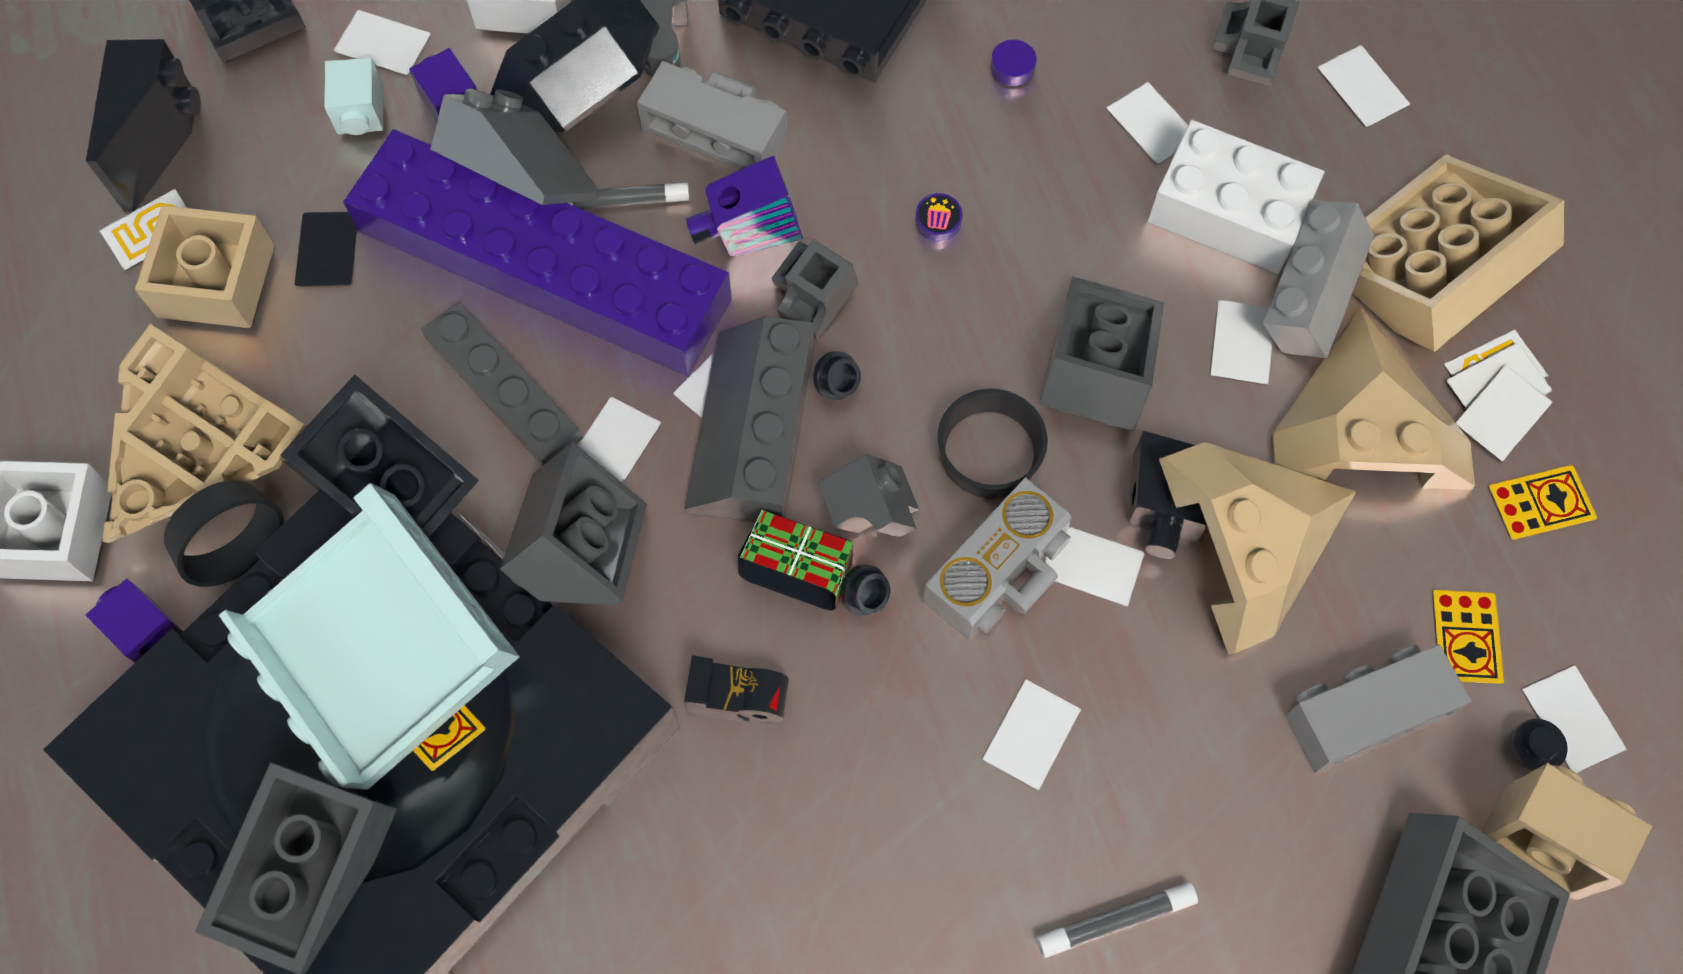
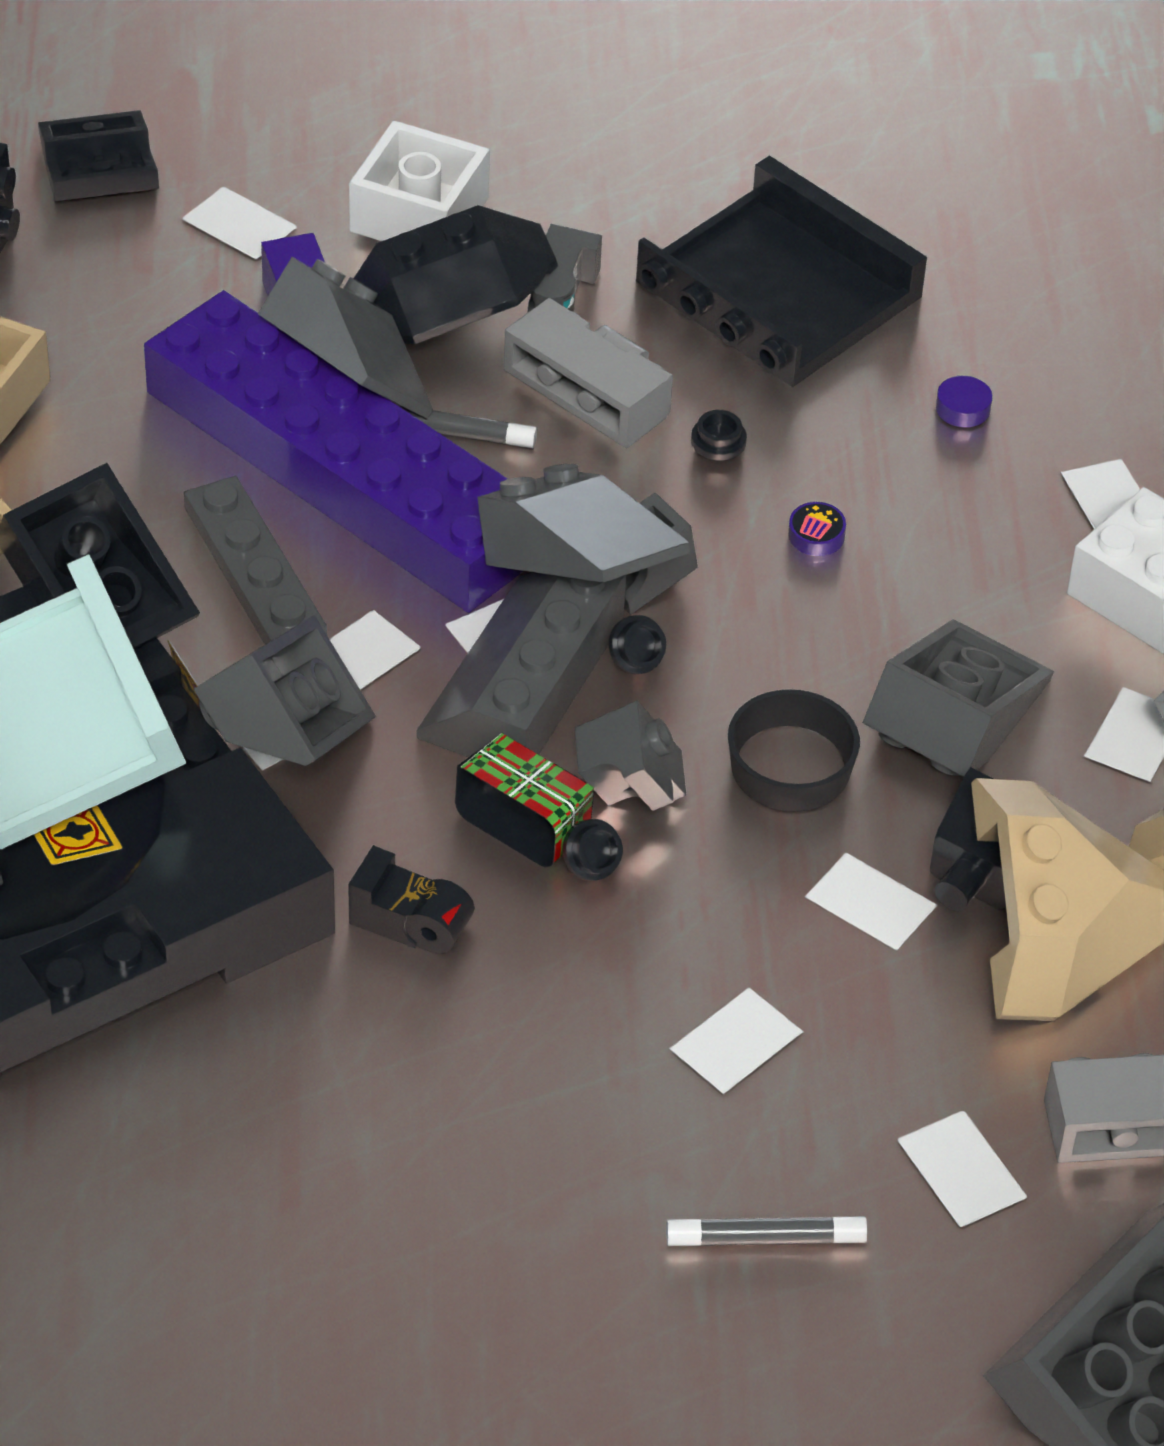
camera: 15 degrees right, 20 degrees down
black sticker [295,212,357,286] -> none
light aqua brick [324,57,383,135] -> none
dark purple torso [686,156,803,256] -> none
light grey piece [922,477,1072,640] -> none
none -> dark grey slope [477,464,690,583]
none -> black plate [691,410,747,461]
none -> white sticker [898,1111,1027,1227]

